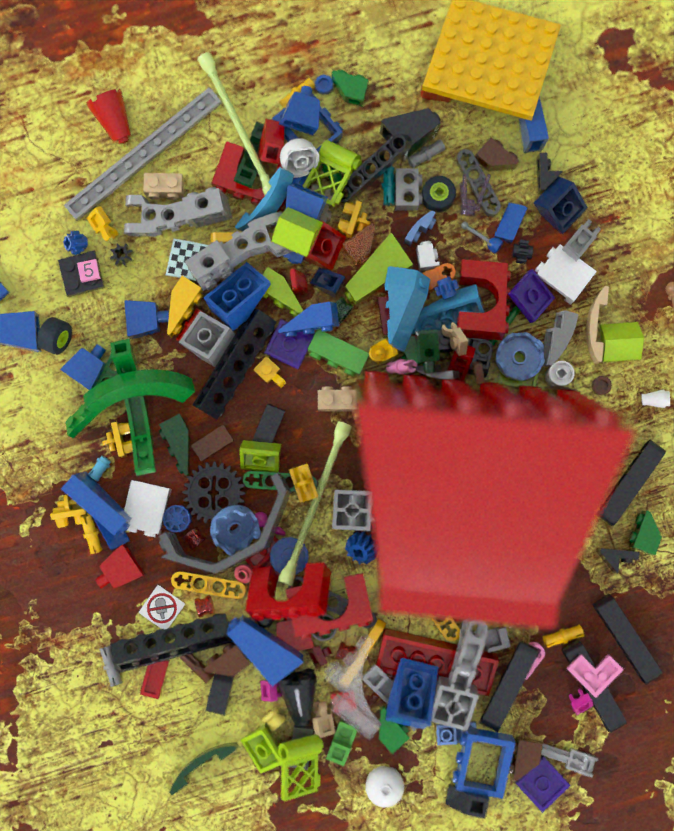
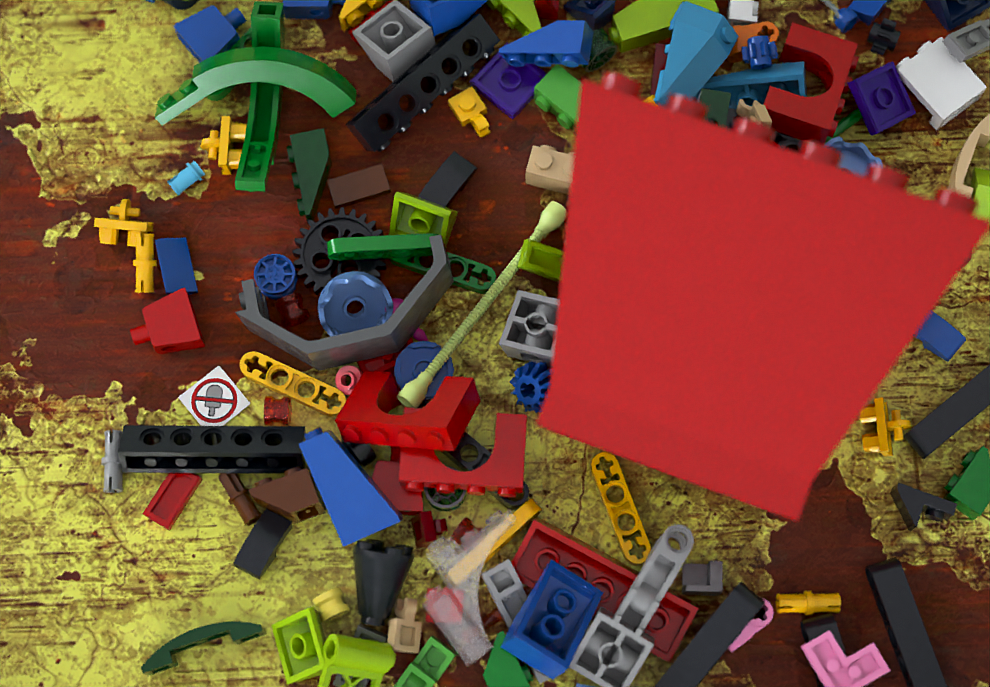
camera: 20 degrees right, 10 degrees down
blue slope [61,471,132,535] -> none
white panel [124,480,172,537] -> none
dark pink tile [260,680,282,702] -> none
yellow hips [289,464,318,503] -> none
light grey slope [543,310,579,367] -> none
none -> green beam [327,233,439,261]
none -> lime tile [517,239,564,283]

